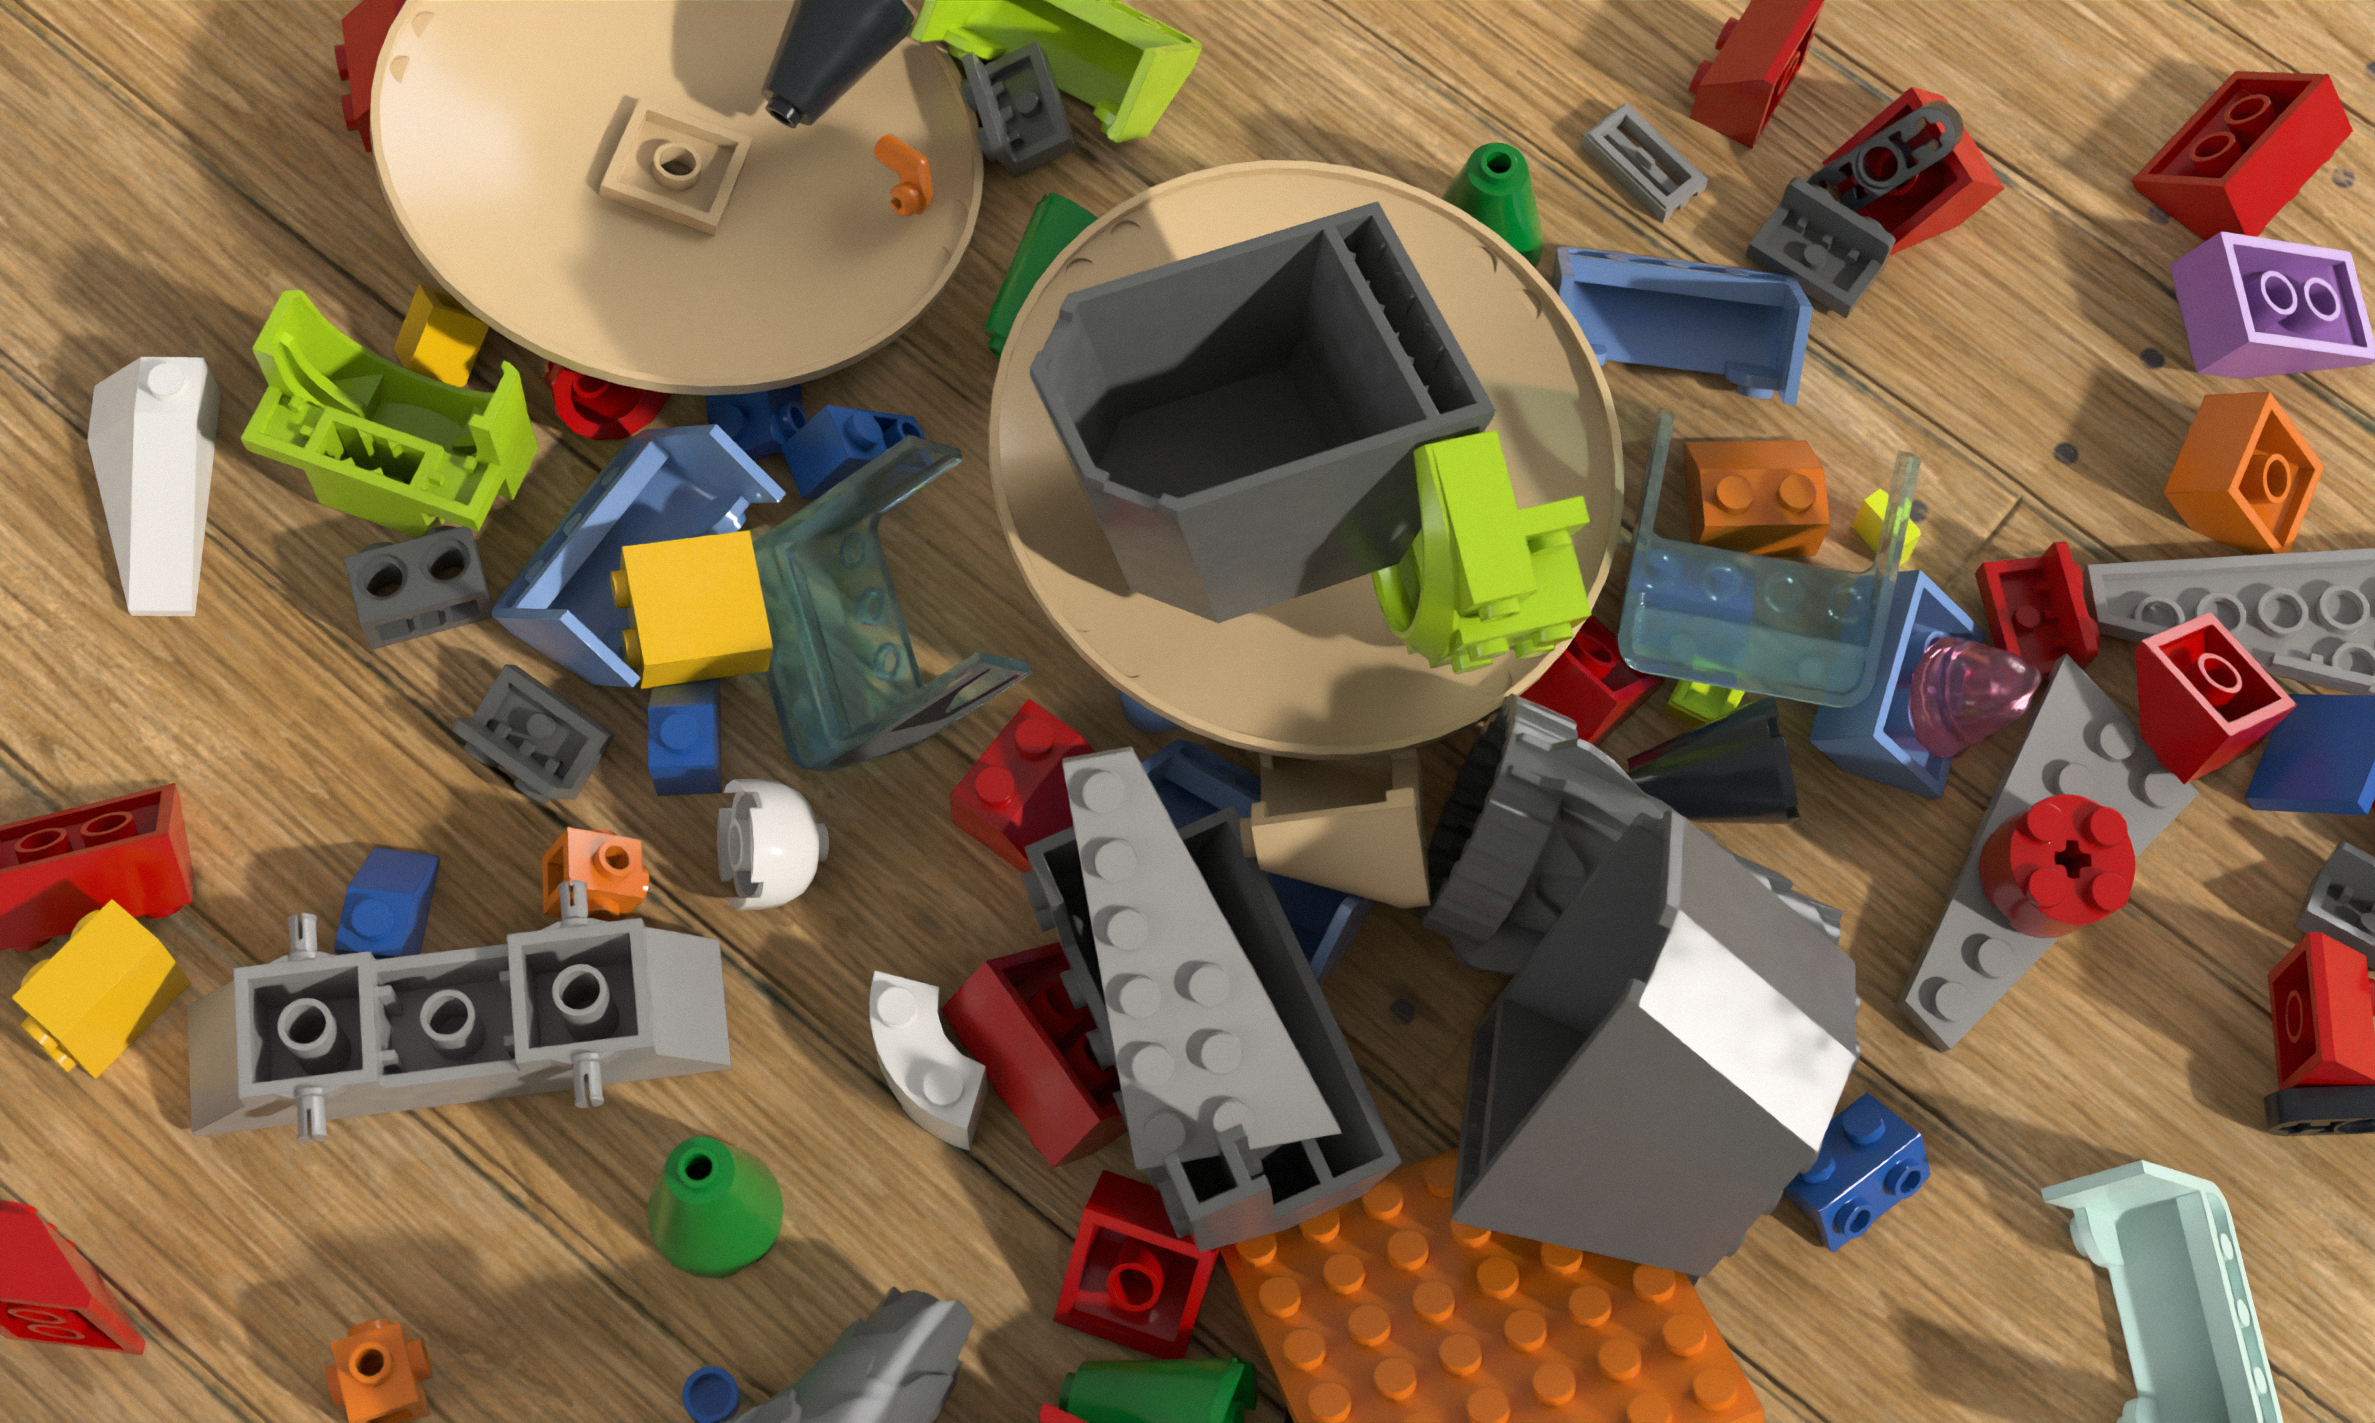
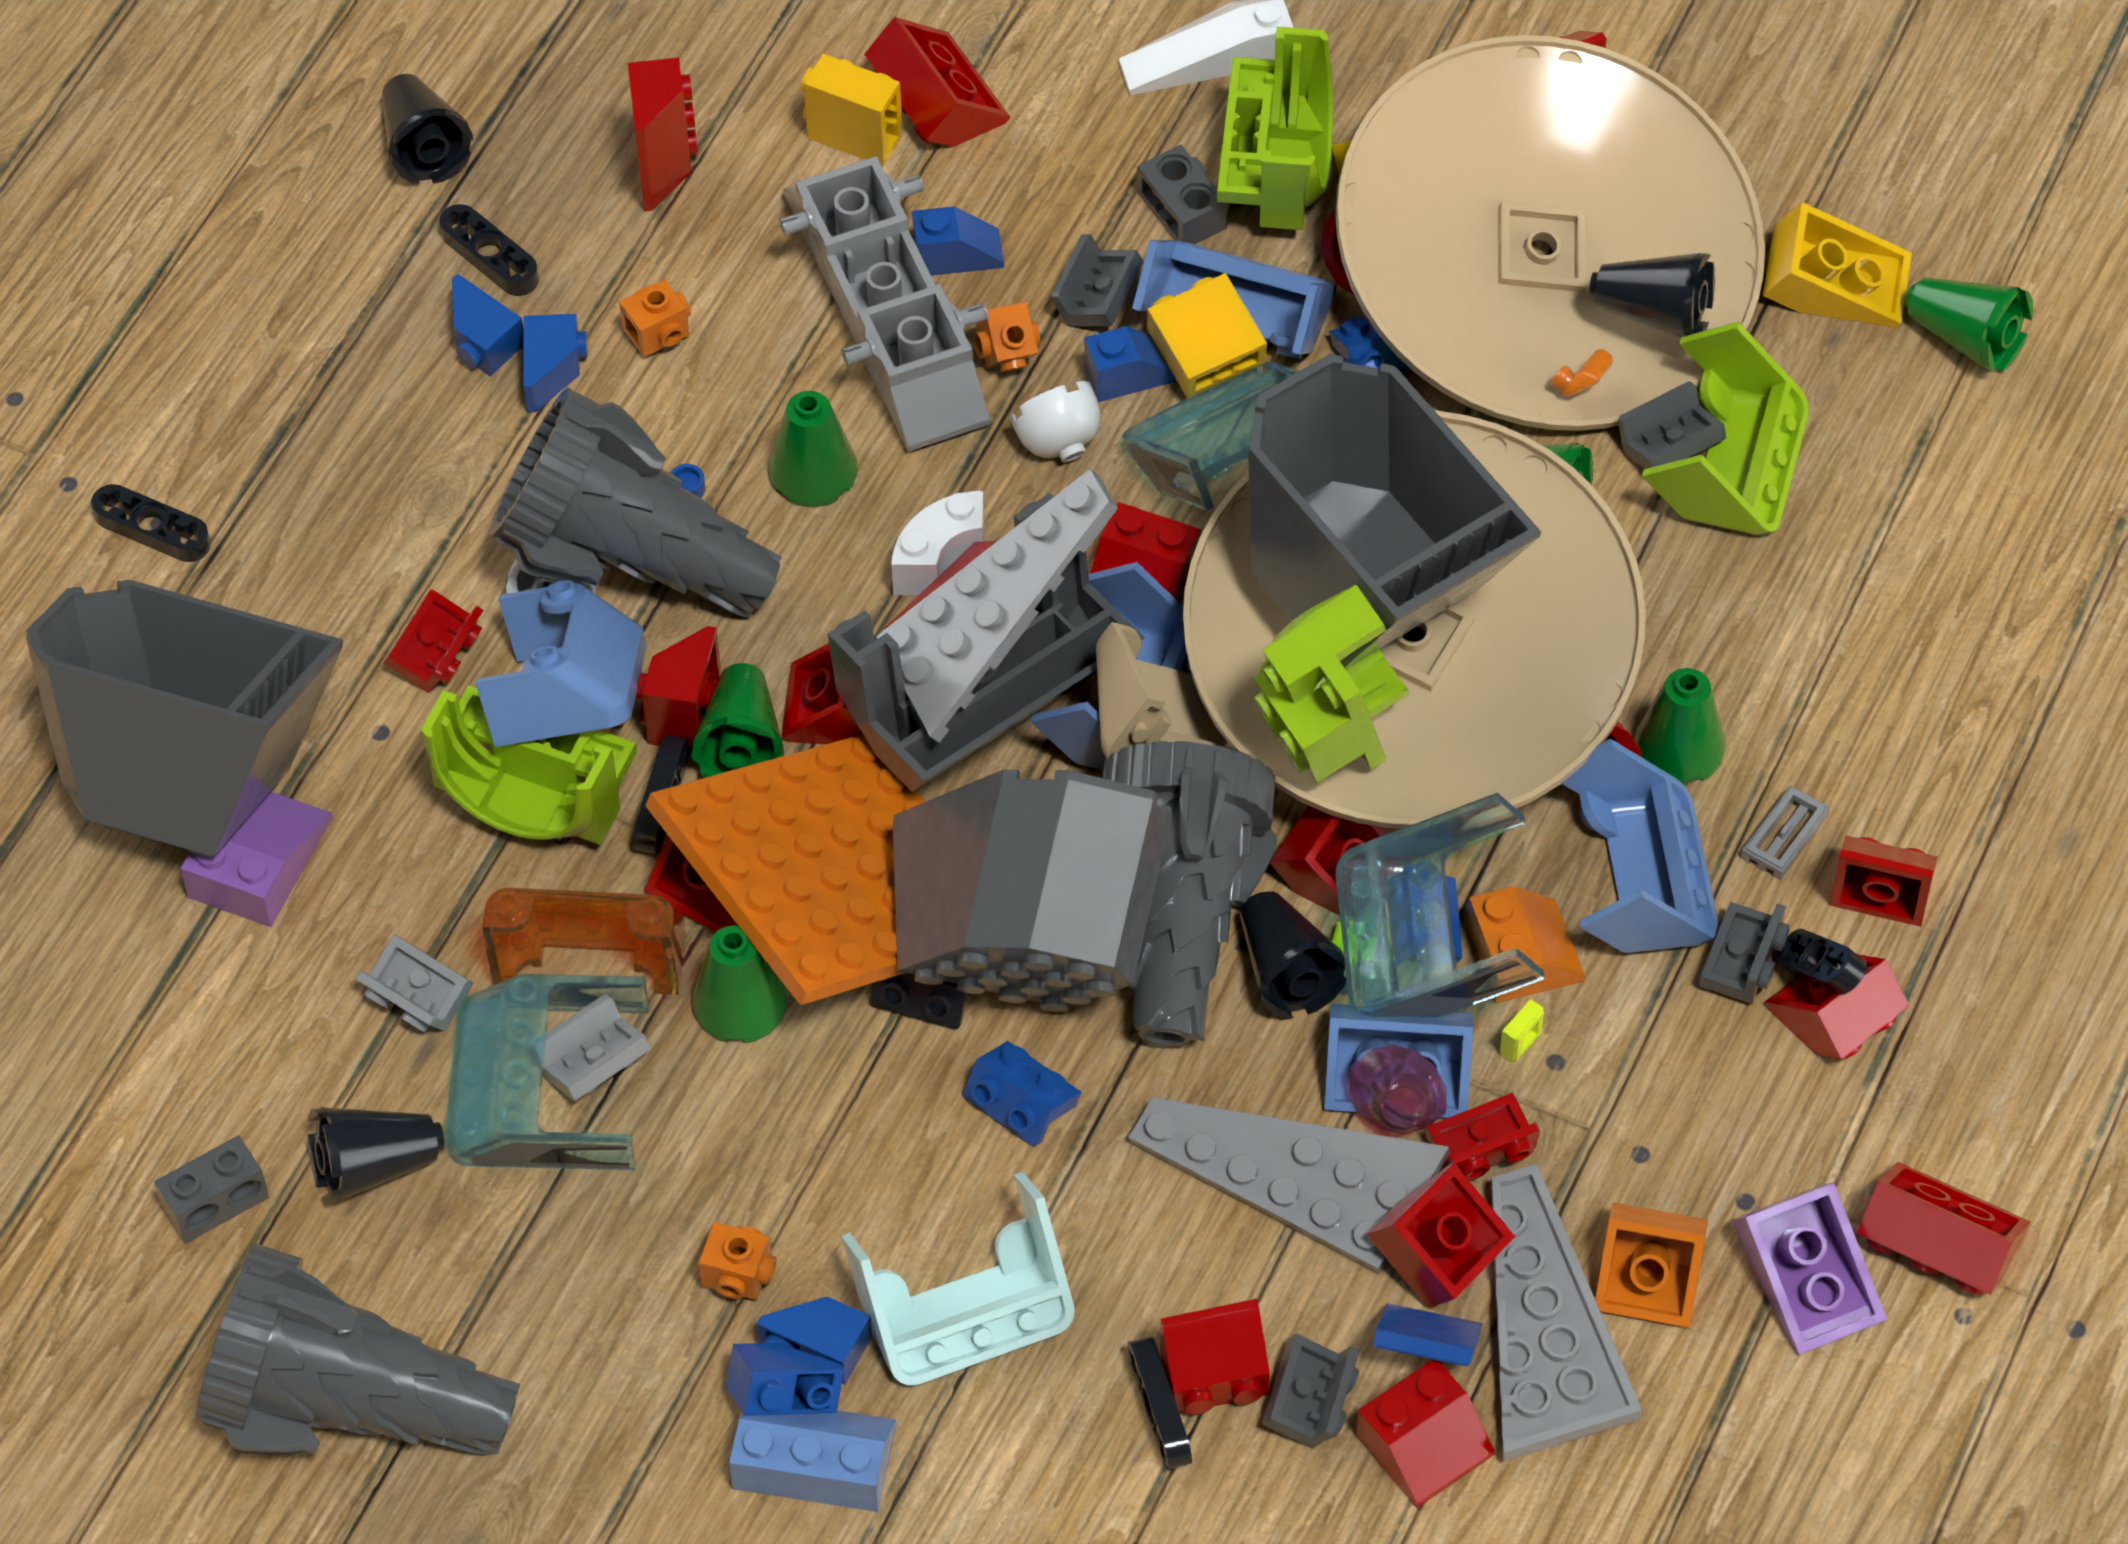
camera: 80 degrees right, 10 degrees down
red brick [1979,794,2135,938] -> none

